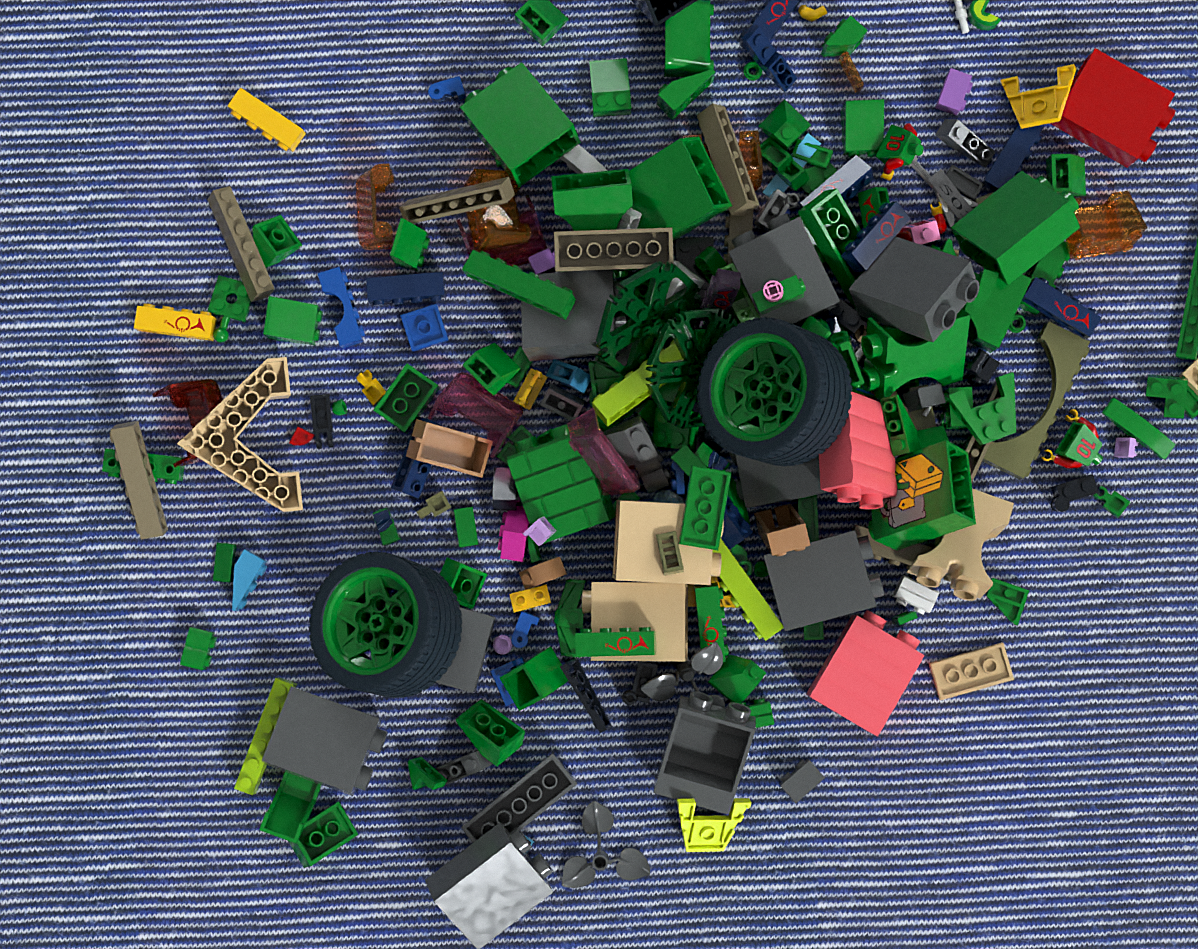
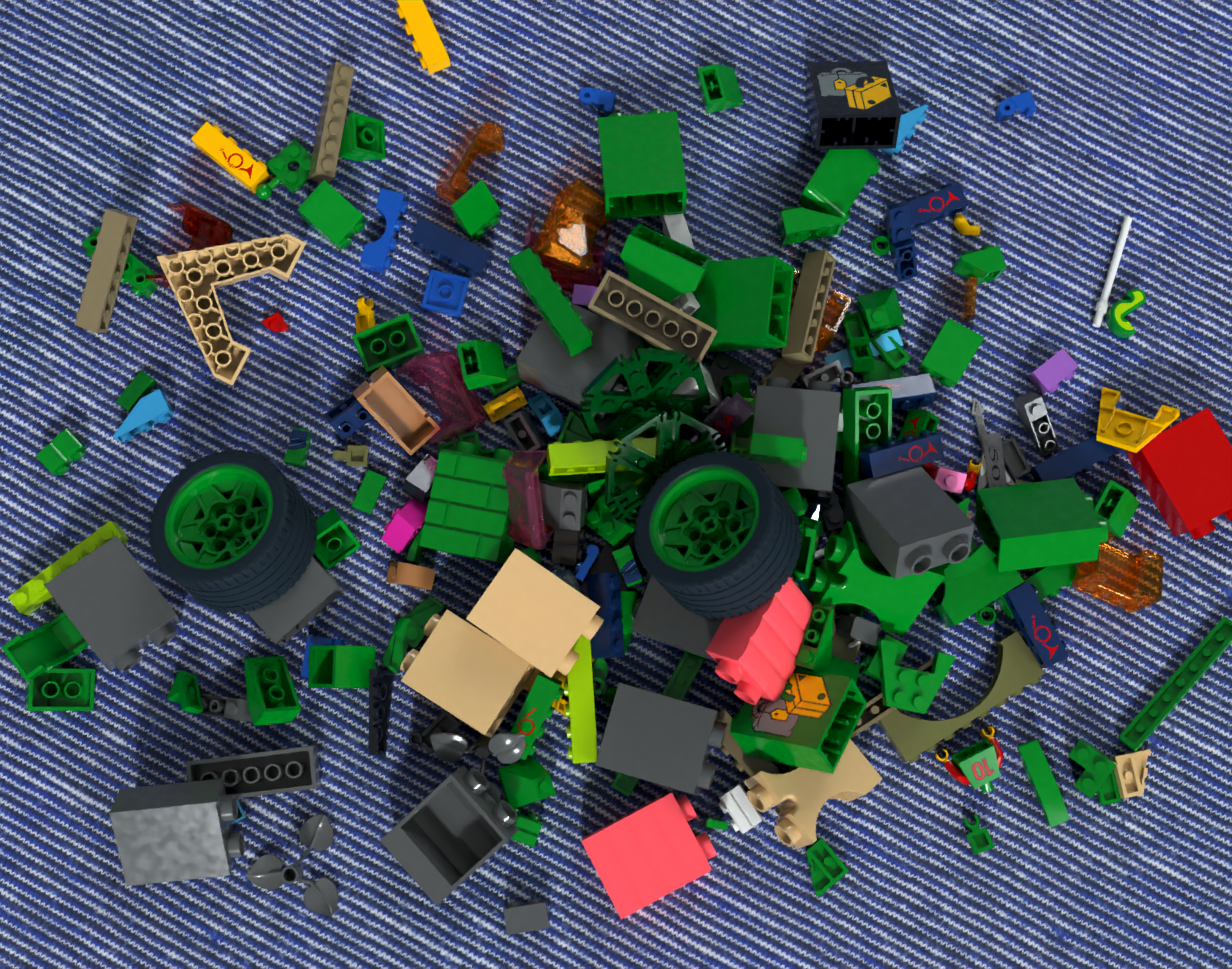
camera: 30 degrees right, 5 degrees down
black hinge [310,394,334,449] -> none
green hinge [332,399,348,416] -> none
dark tan brick [399,177,515,224] -> none
lavender plate [493,635,512,655] -> none
yellow hinge [509,584,551,613] -> none
blue leg [511,611,540,648] -> none
lavender panel [523,516,556,546] -> none
green brick [575,627,656,657] -> none
green slope [589,58,631,117] -> none
olive slope [656,531,684,576] -> none
green tile [671,444,707,478] -> none
neon yellow wing [677,798,751,852] -> none
green tile [678,465,731,550] -> none
medium nougat piece [754,503,810,557] -> none
bright pink wheel [763,280,783,302] -> none
green torso [876,123,924,181] -> none
tan tile [928,642,1014,701] -> none
black hinge [964,349,1000,387] -> none
black hinge [1050,474,1099,512] -> none
lavender tile [1114,438,1138,458] -> none

